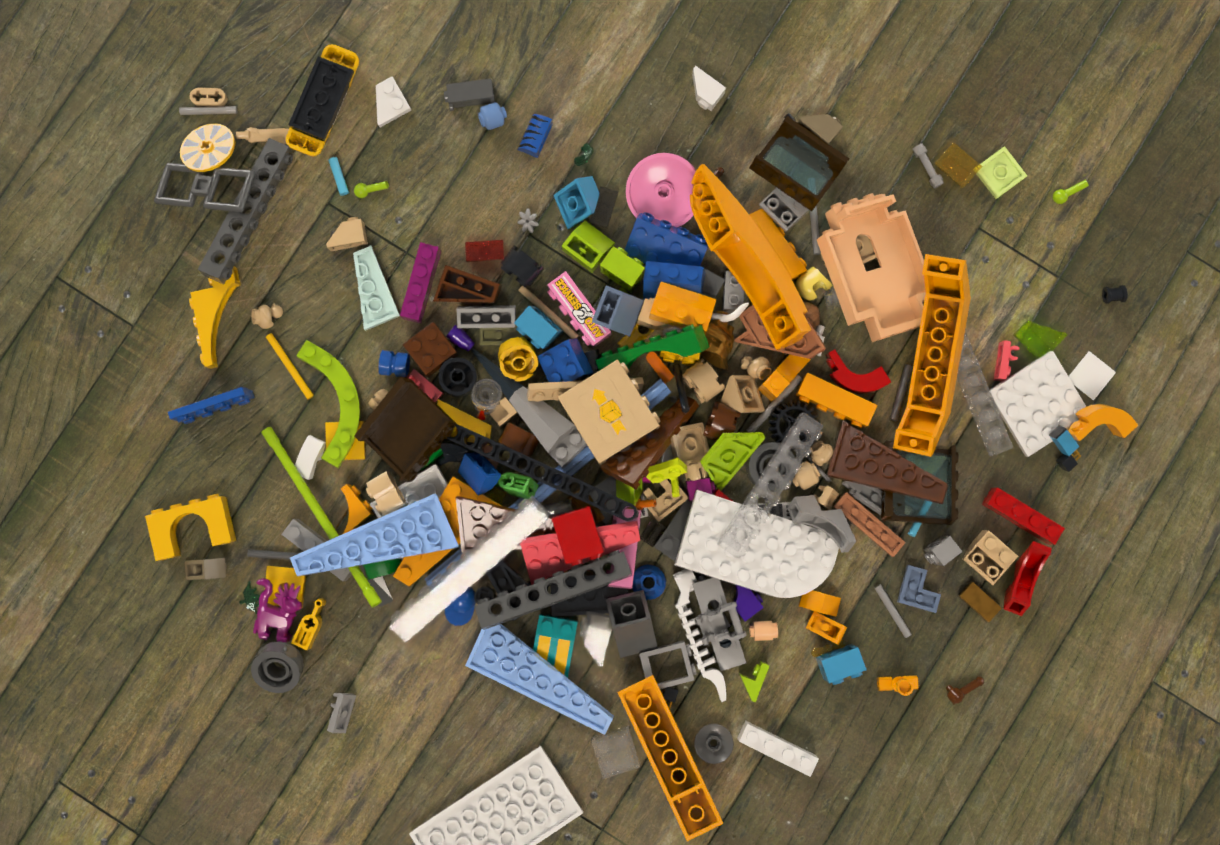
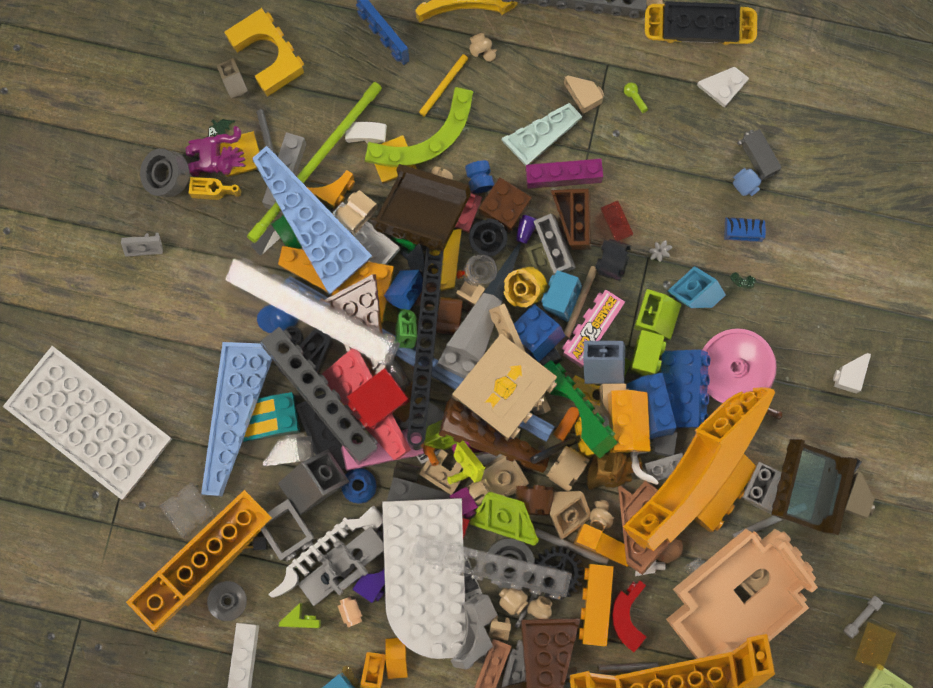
camera: 70 degrees right, 5 degrees down
medium azure piece [328,157,349,196] -> none
clear smoke plate [589,186,618,229] -> none
light yellow helmet [795,266,833,301] -> none

